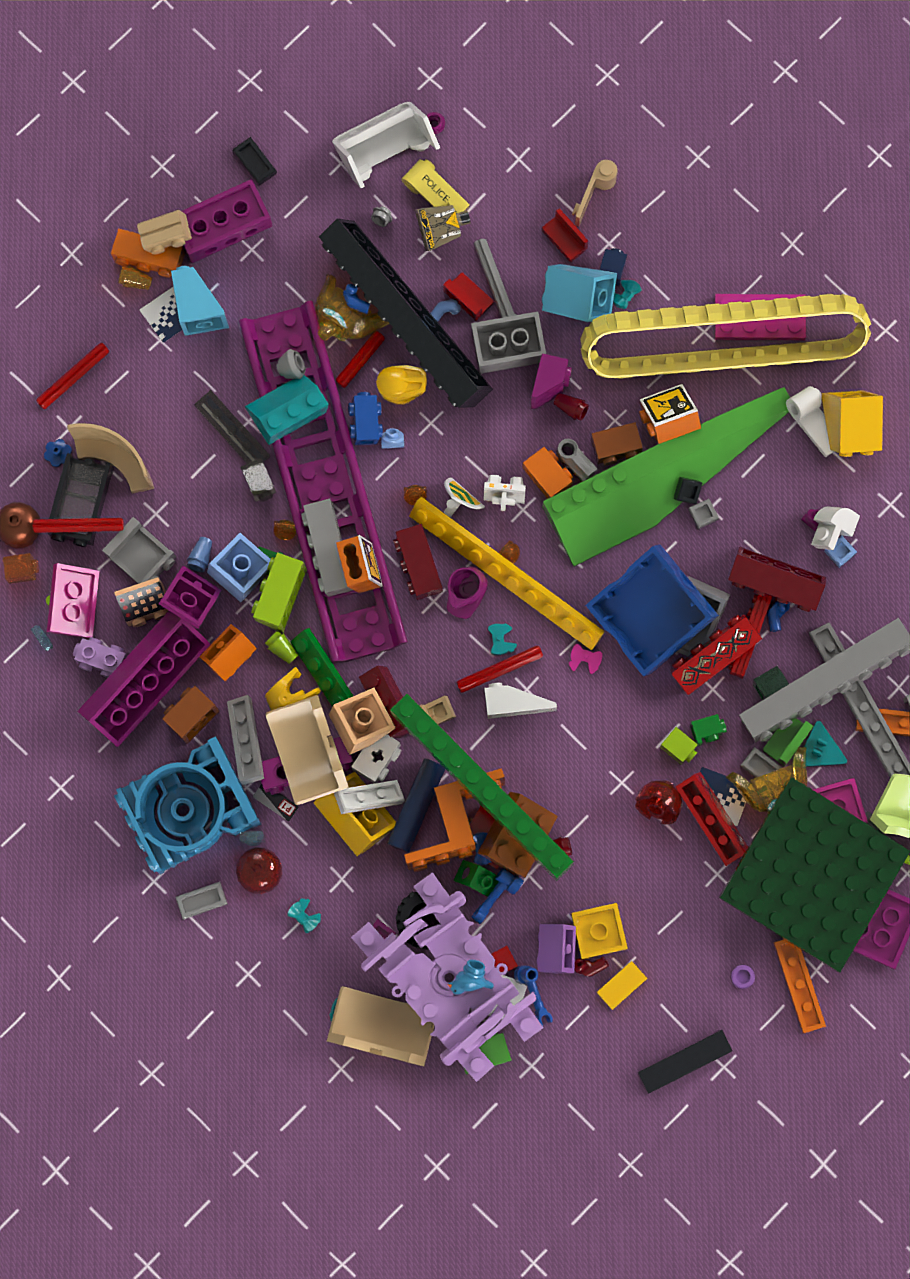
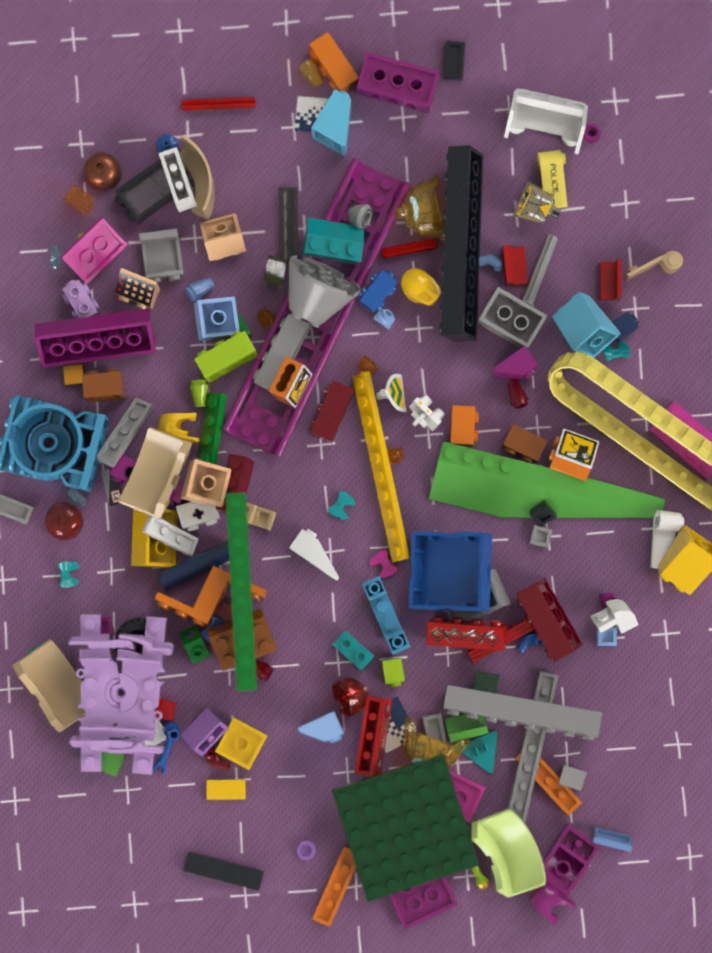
camera: 35 degrees right, 5 degrees up
red axle [33,518,124,533] -> none
tan brick [137,210,192,254] -> none
magenta slope [159,566,221,629] -> none
orange brick [199,624,257,681] -> none
blue arm [343,284,370,314] -> none
light grey plate [371,206,392,227] -> none
magenta helmet [447,567,488,619] -> none
dark azure animal [448,960,494,995] -> none
red axle [457,646,543,693] -> none
blue brick [471,868,524,924] -> none
light grey piece [556,438,597,482] -> none
green brick [690,714,727,747] -> none
none -> light orange tile [63,364,84,386]
none -> white brick [159,147,197,212]
none -> light nougat slope [200,213,246,261]
none -> light grey cone [289,255,361,327]
none -> light blue slope [298,711,344,743]
none -> teal brick [333,630,374,671]
none -> dark azure slope [362,576,410,655]

